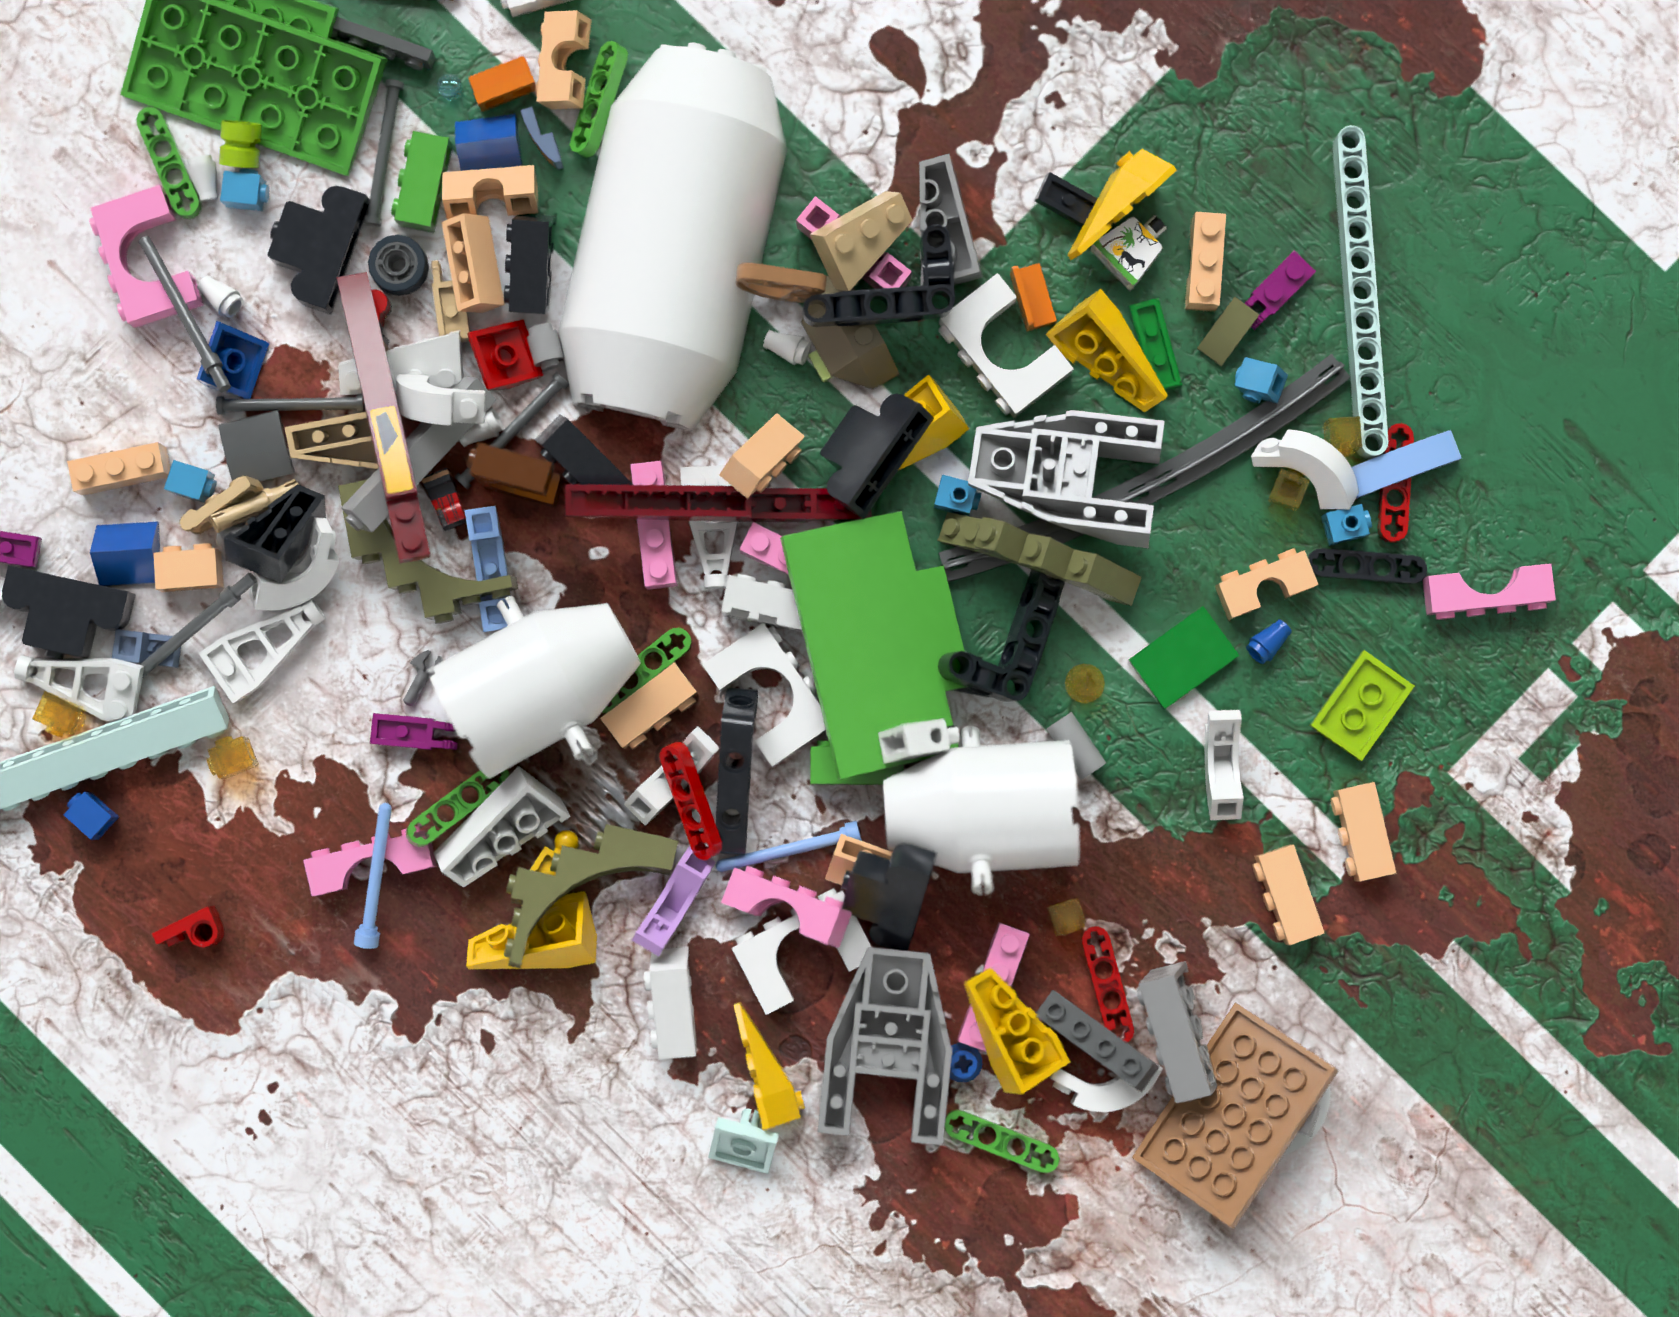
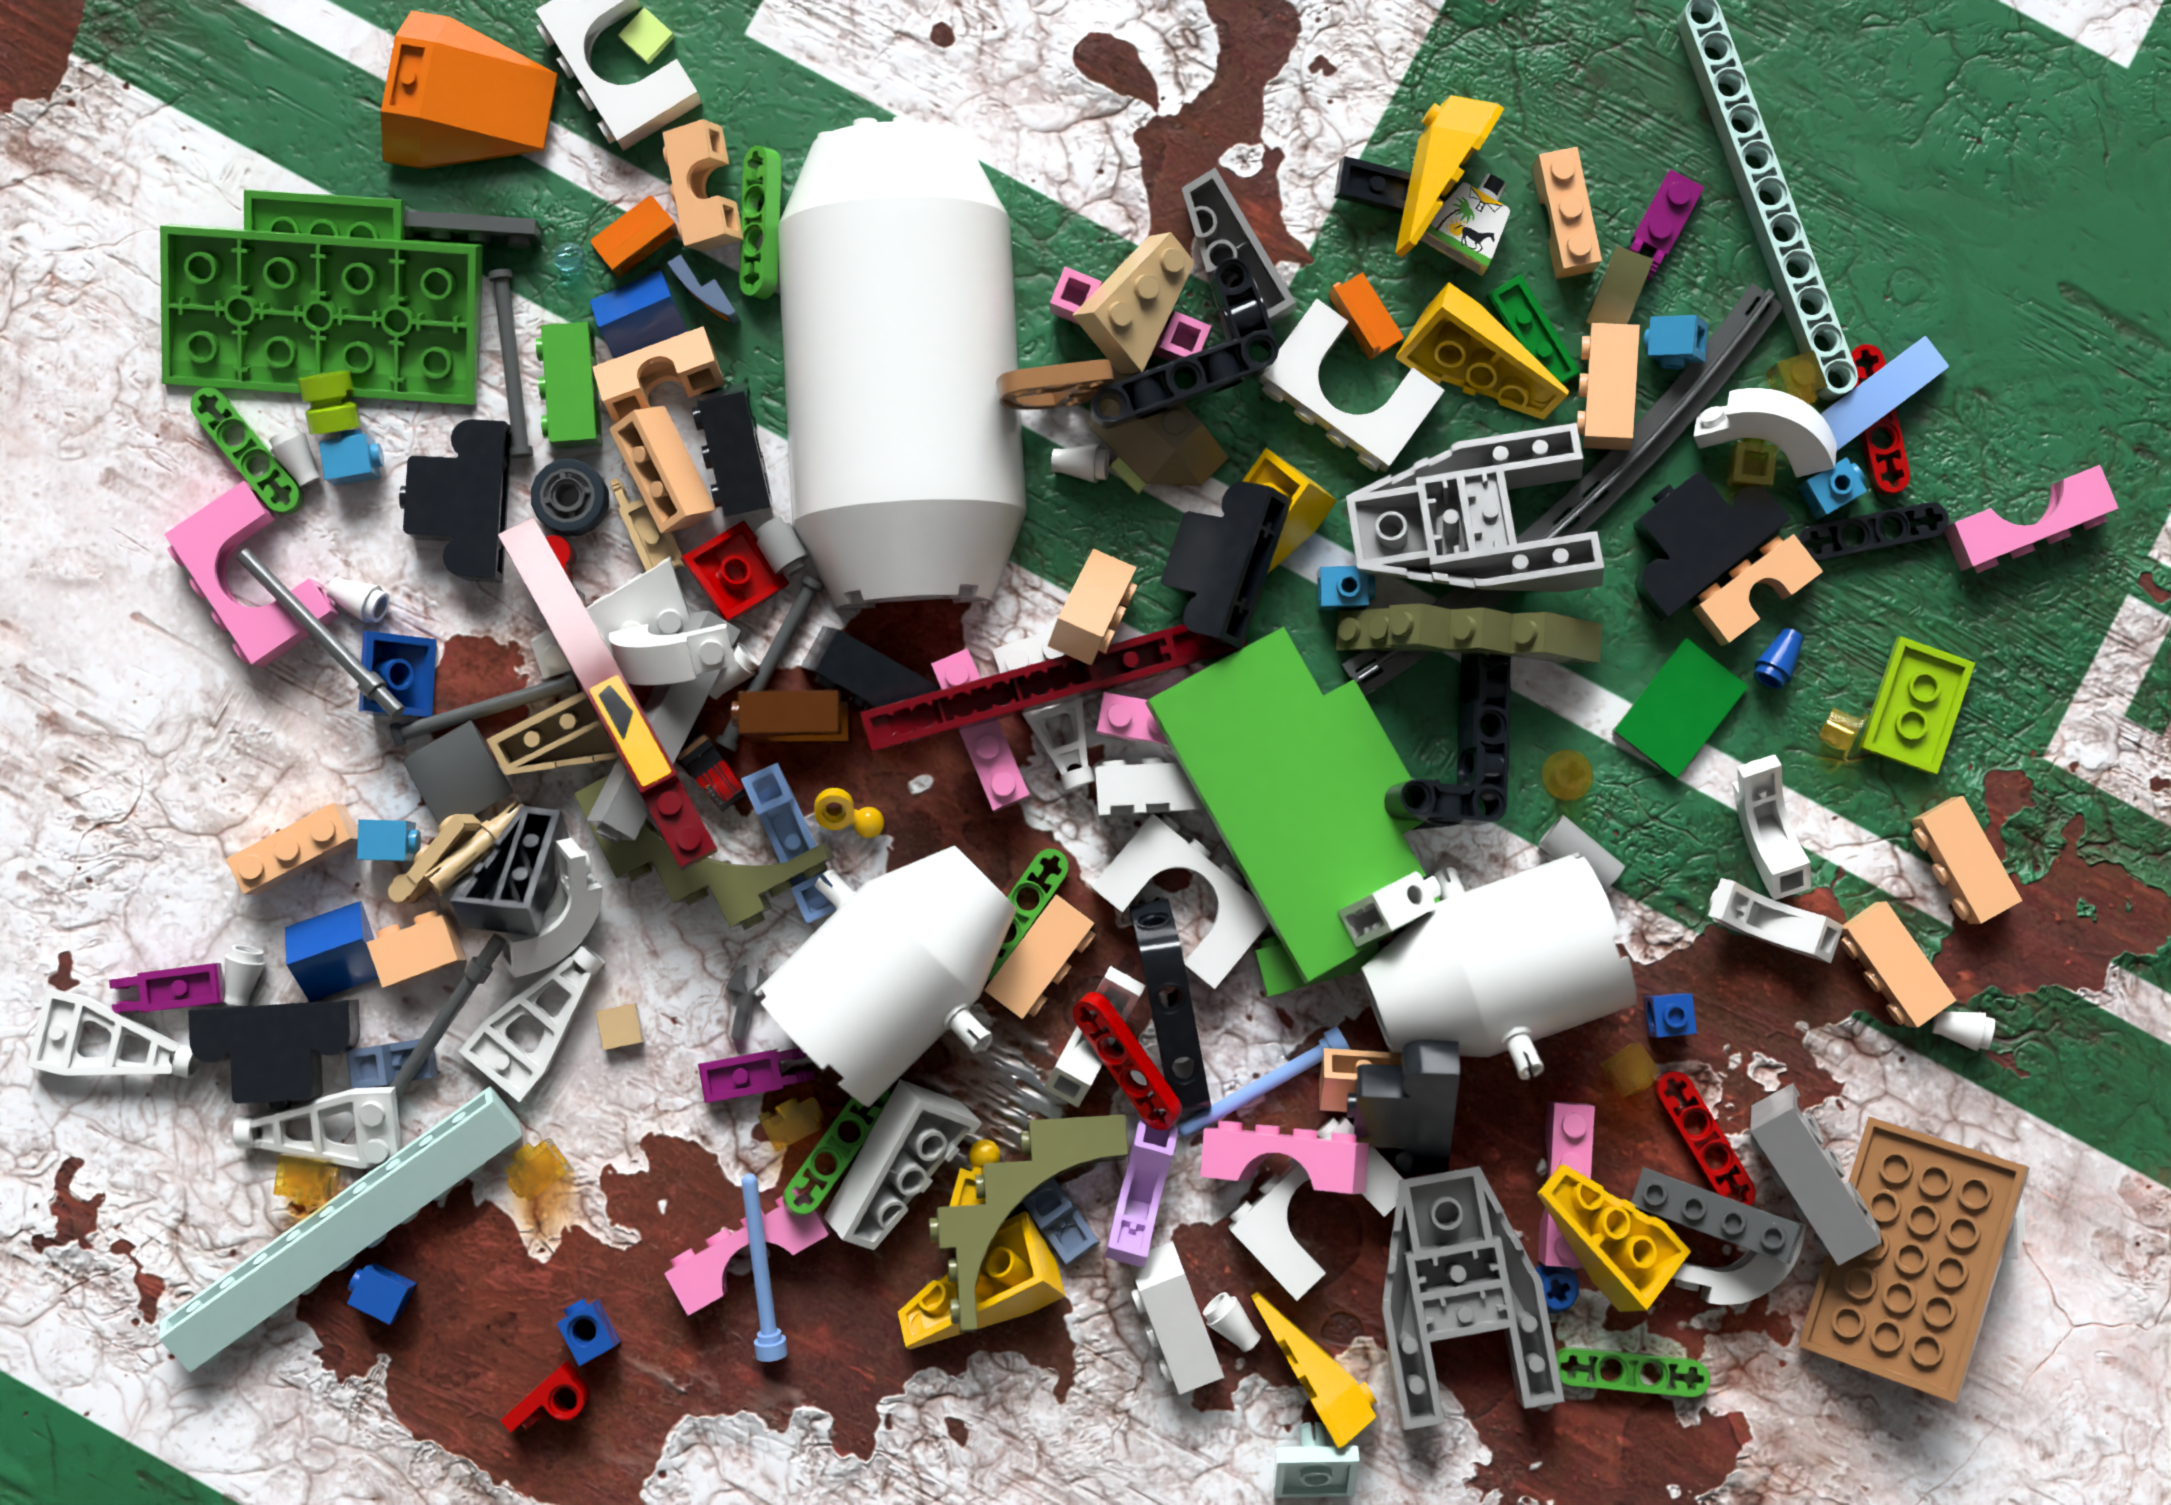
camera: 20 degrees left, 0 degrees up
none -> white cone [224,945,266,1006]
none -> blue brick [556,1298,621,1366]
none -> tan tile [595,1003,644,1050]
none -> clear yellow brick [758,1096,824,1152]
none -> yellow plate [814,788,884,838]
none -> sand blue slope [1022,1178,1100,1267]
none -> white cone [1203,1292,1261,1352]
none -> light nougat brick [1577,323,1640,450]
none -> black brick [1633,472,1790,621]
none -> blue brick [1643,993,1697,1037]
none -> white arch [1708,878,1844,963]
none -> clear yellow piece [1818,707,1869,761]
none -> white cone [1932,1011,1995,1051]

